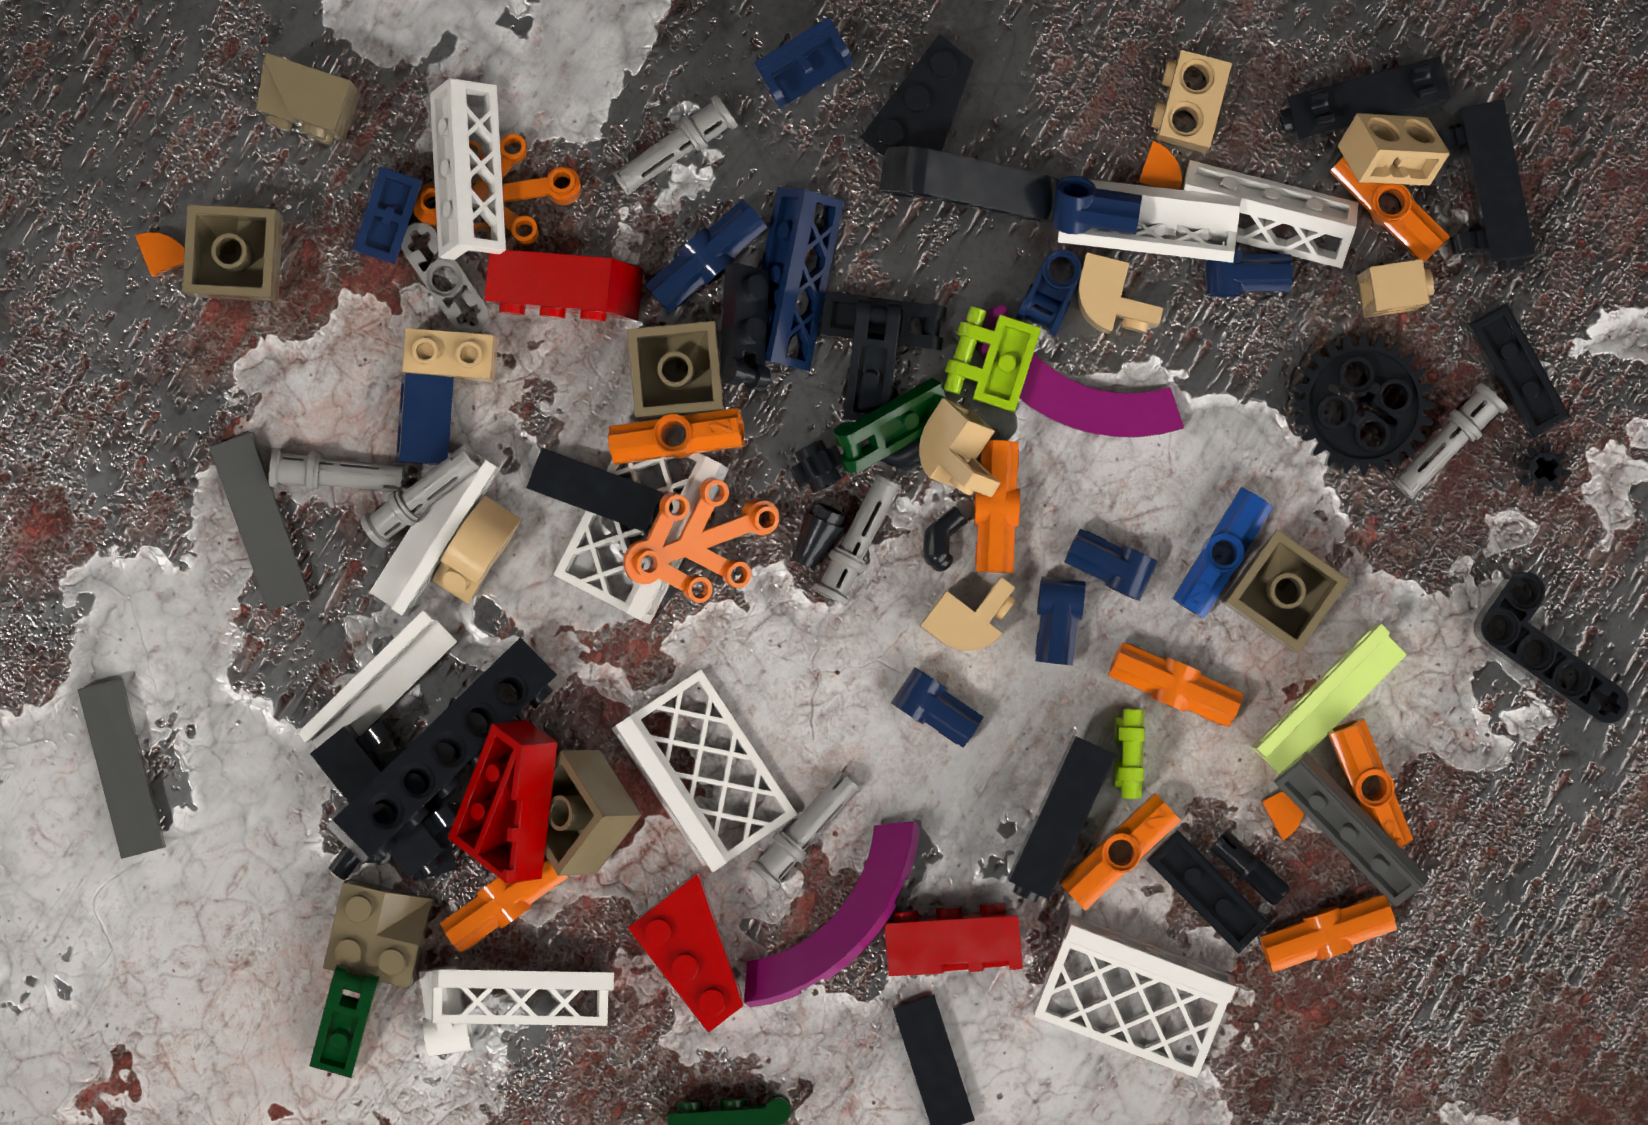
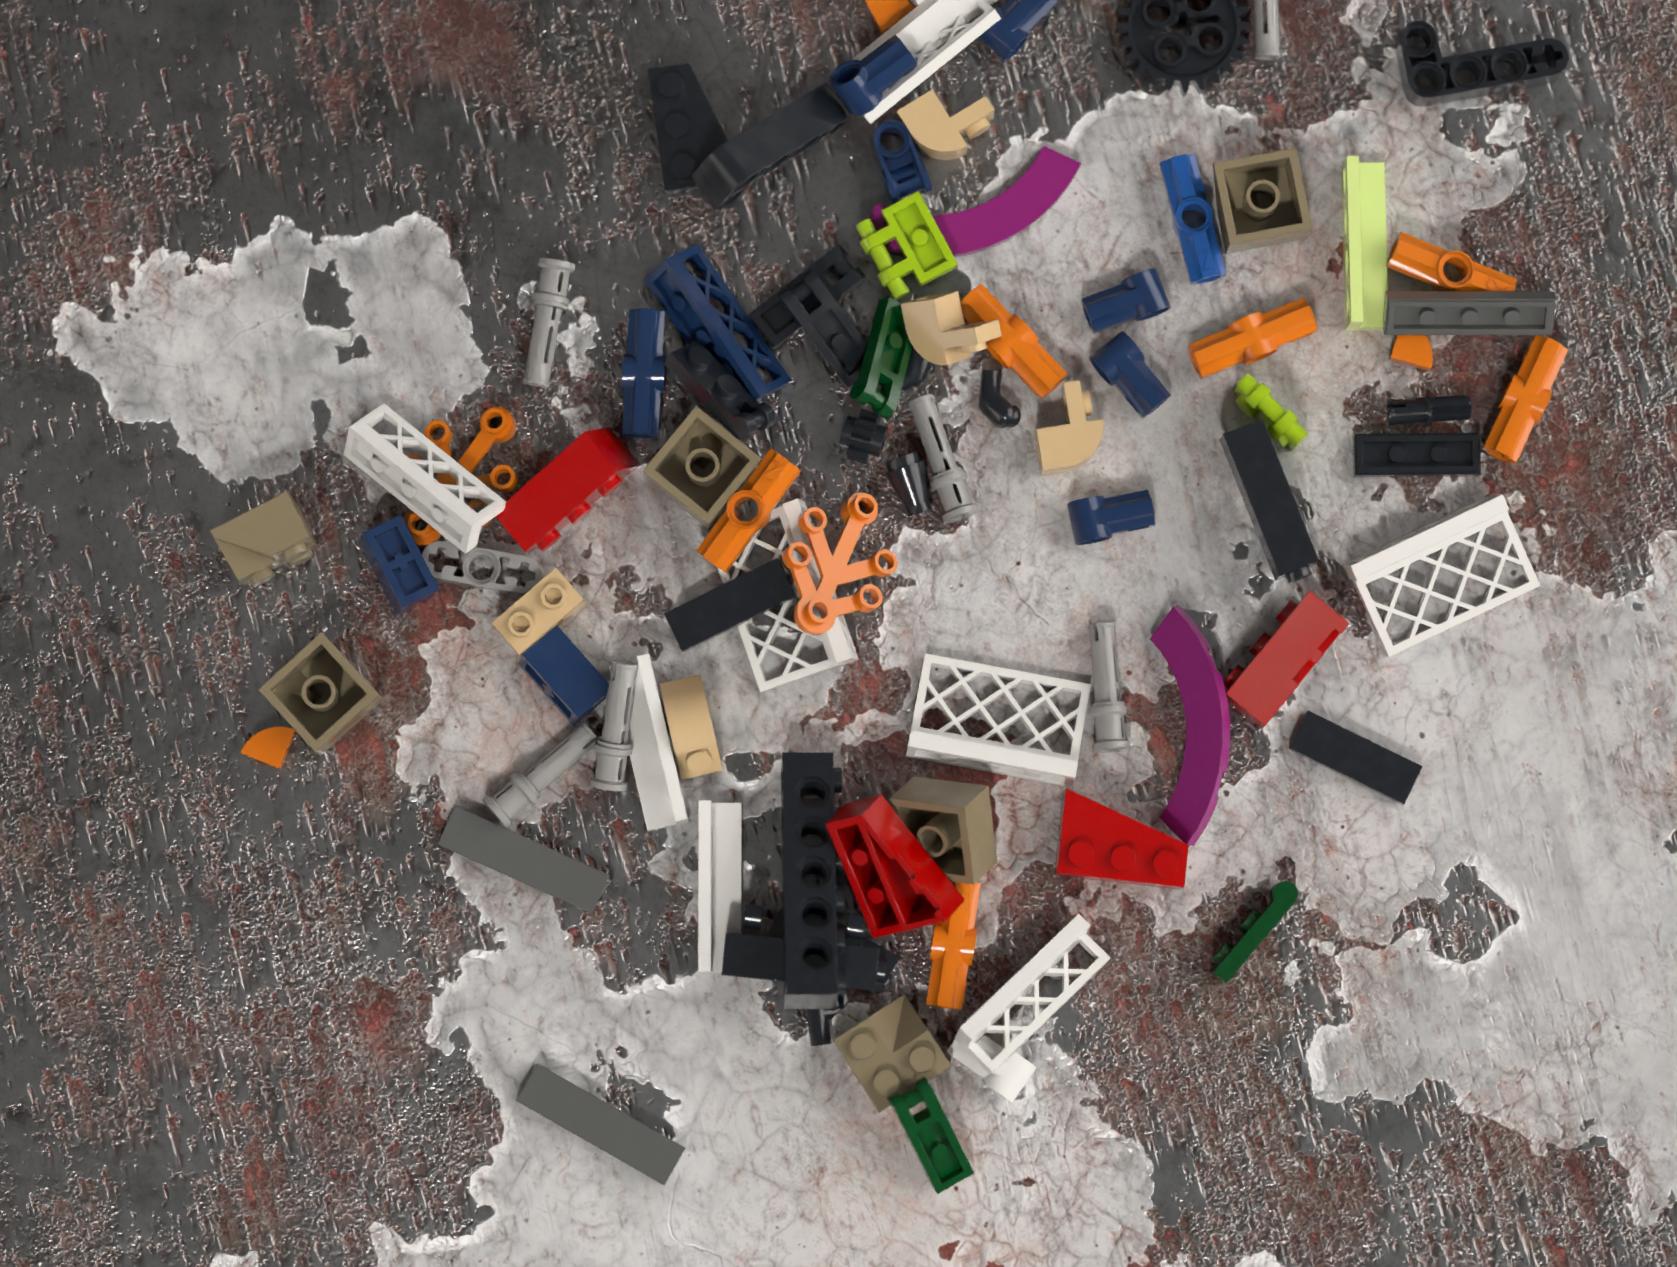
camera: 50 degrees left, 5 degrees down
dark blue hinge [754,17,854,109] -> none
orange piece [1059,793,1181,911] -> none

